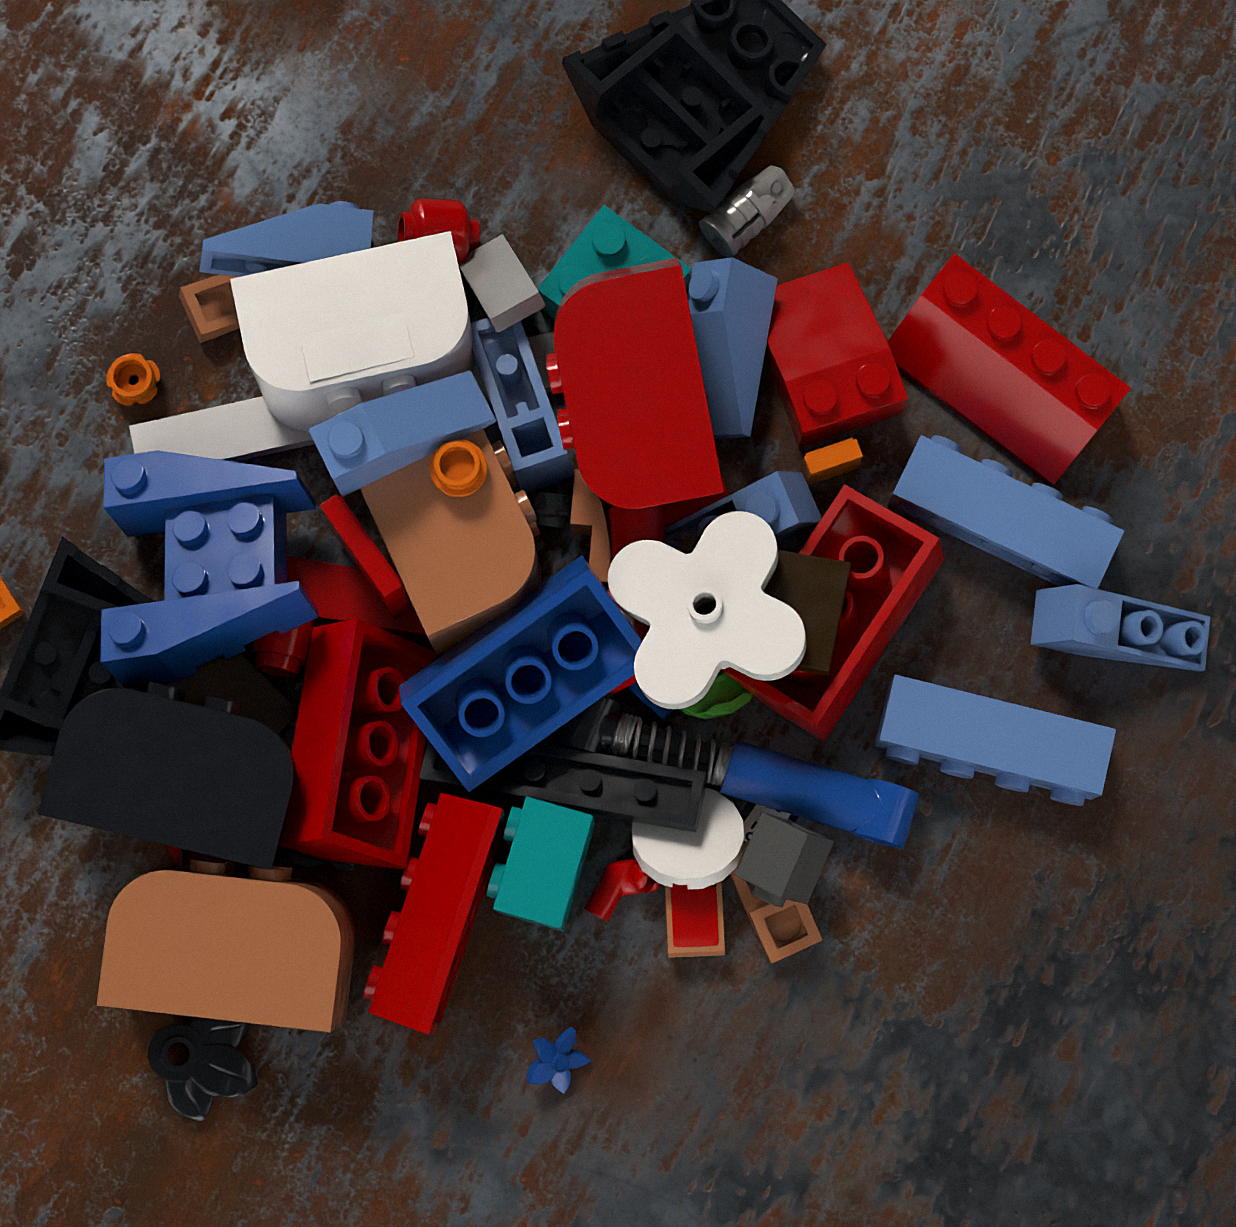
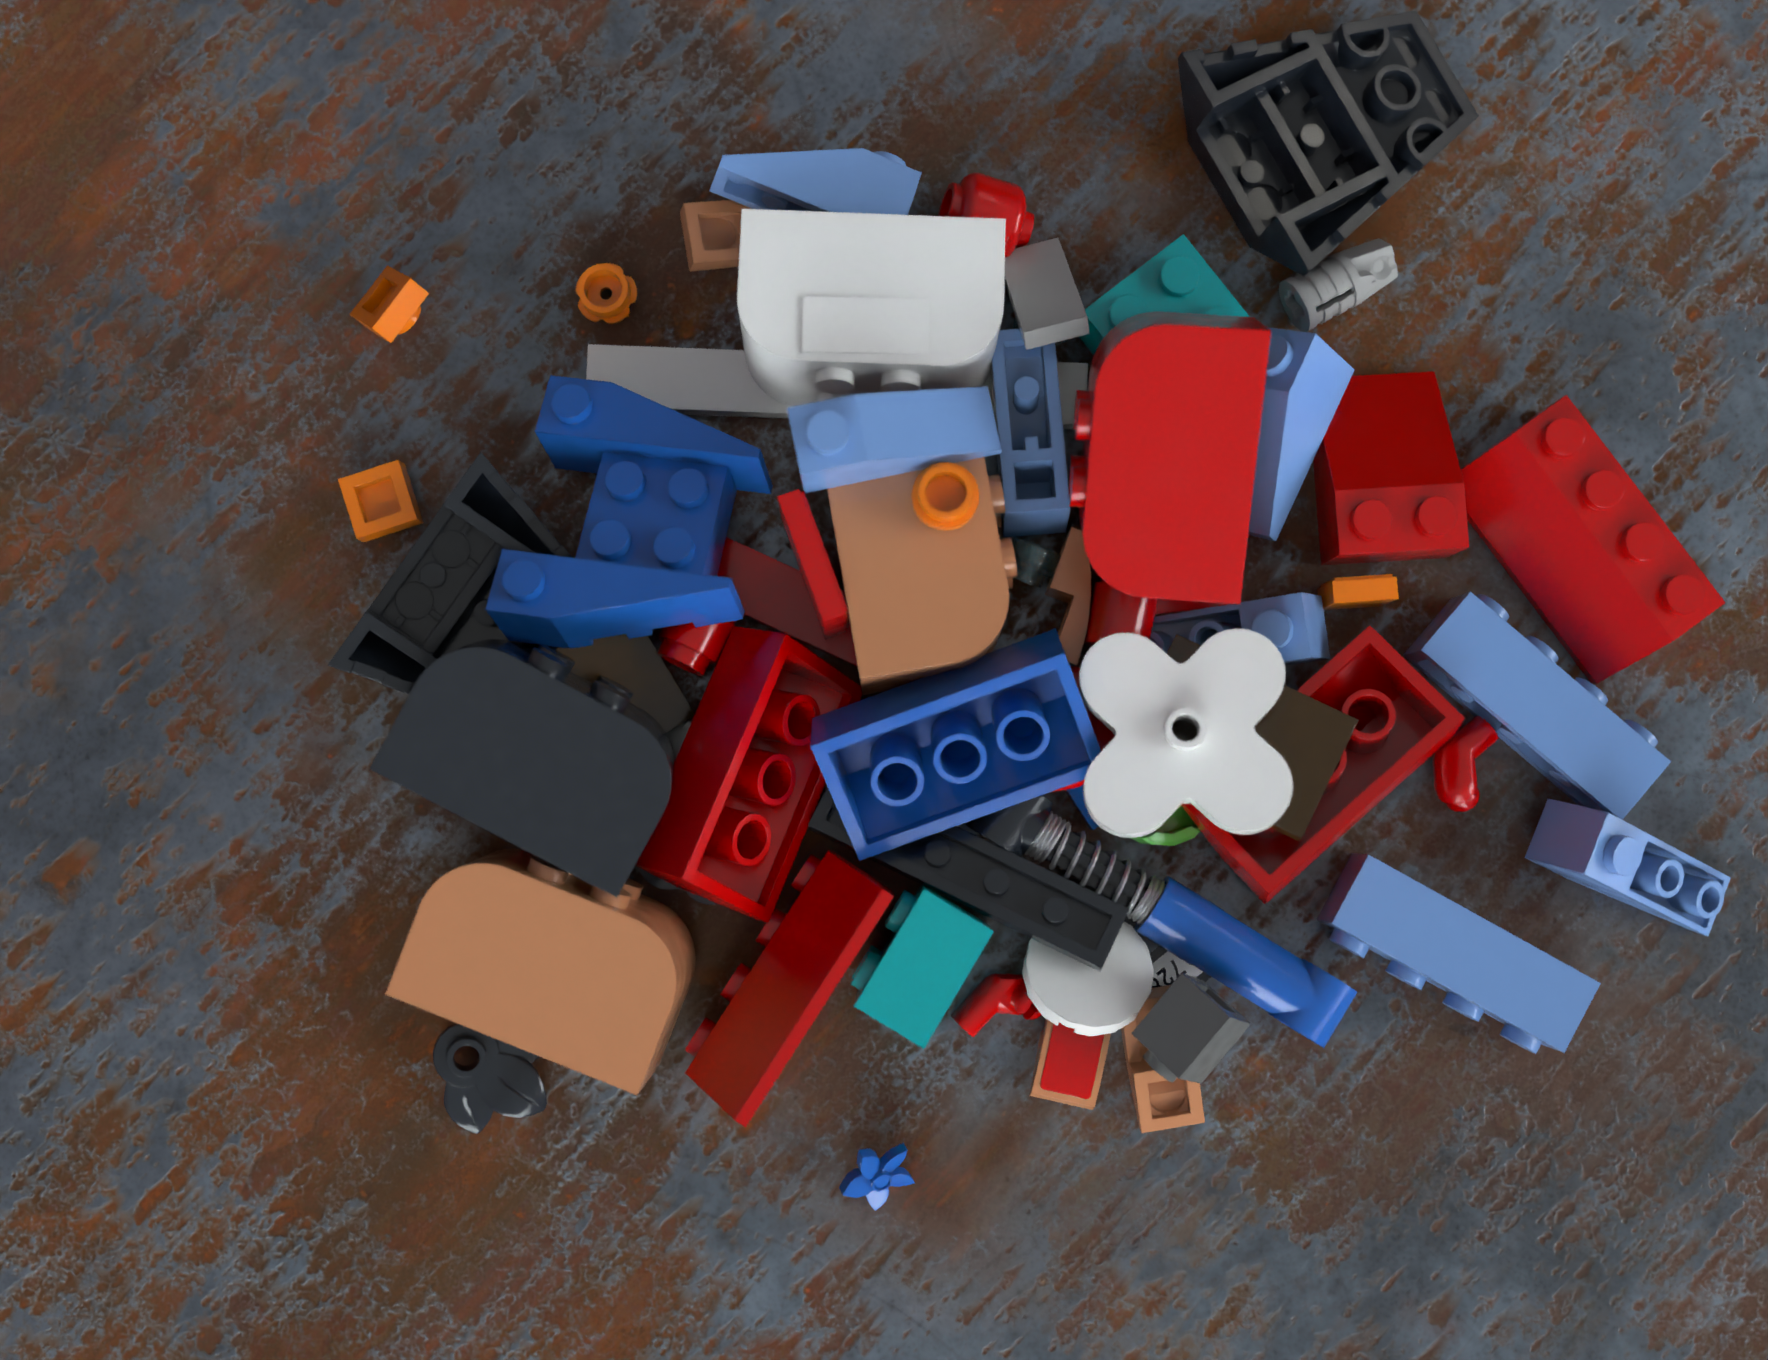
camera: 15 degrees right, 5 degrees up
none -> red arm [1433,716,1499,812]

